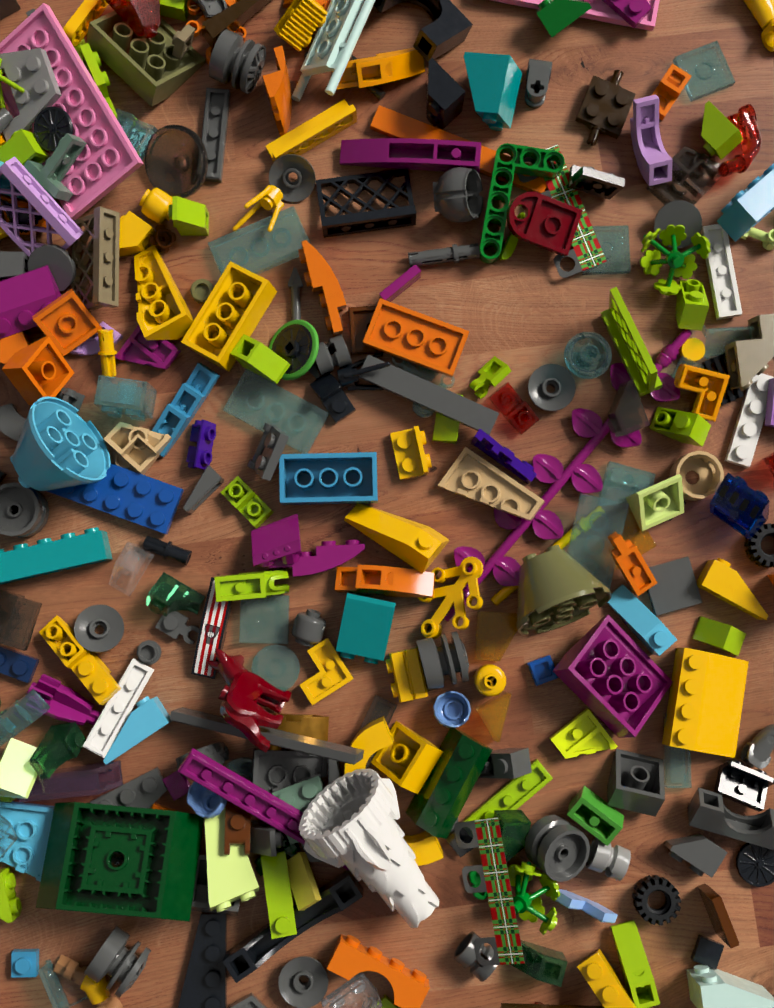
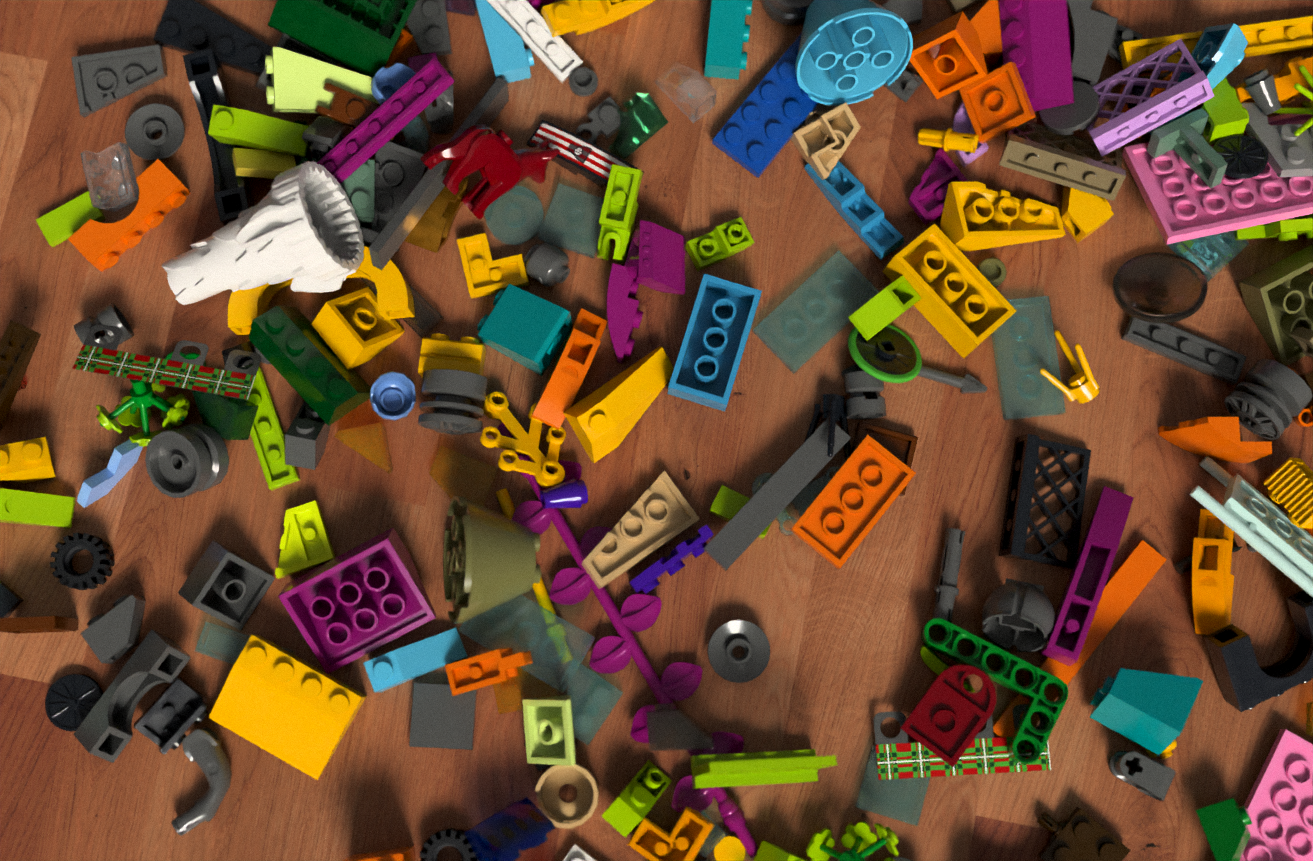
camera: 110 degrees right, 5 degrees down
dark grey dish [74,605,124,653] -> none
clear light blue brick [94,375,157,421] -> none
yellow head [139,187,173,223] -> none
black axle [143,536,192,565] -> none
reddish brown plate [149,224,176,253] -> none
lime slope [168,196,209,236] -> none
dark grey slope [183,465,224,514] -> none
dark purple hinge [186,419,216,470] -> none
dark grey plate [247,422,289,481] -> none
yellow fence [265,99,357,162] -> none
dark grey dish [269,154,316,202] -> none
orange slope [298,240,346,336] -> none
black slope [310,372,356,424] -> none
magenta tile [379,265,421,302] -> none
yellow bracket [390,425,432,480] -> none
black slope [426,58,465,130] -> none
lime plate [469,356,511,399] -> none
yellow head [474,664,506,697] -> none
clear red slope [488,382,540,435] -> none
clear green slope [510,940,568,987] -> none
blue tile [527,655,559,686] -> none
clear light blue cone [564,332,612,379] -> none
bright green brick [567,785,624,846] -> none
black bracket [568,165,625,200] -> none
light grey wheel [586,837,631,881] -> none
lime slope [692,616,746,656] -> none
yellow slope [696,558,768,620] -> none
none -> dark purple cone [540,478,588,509]

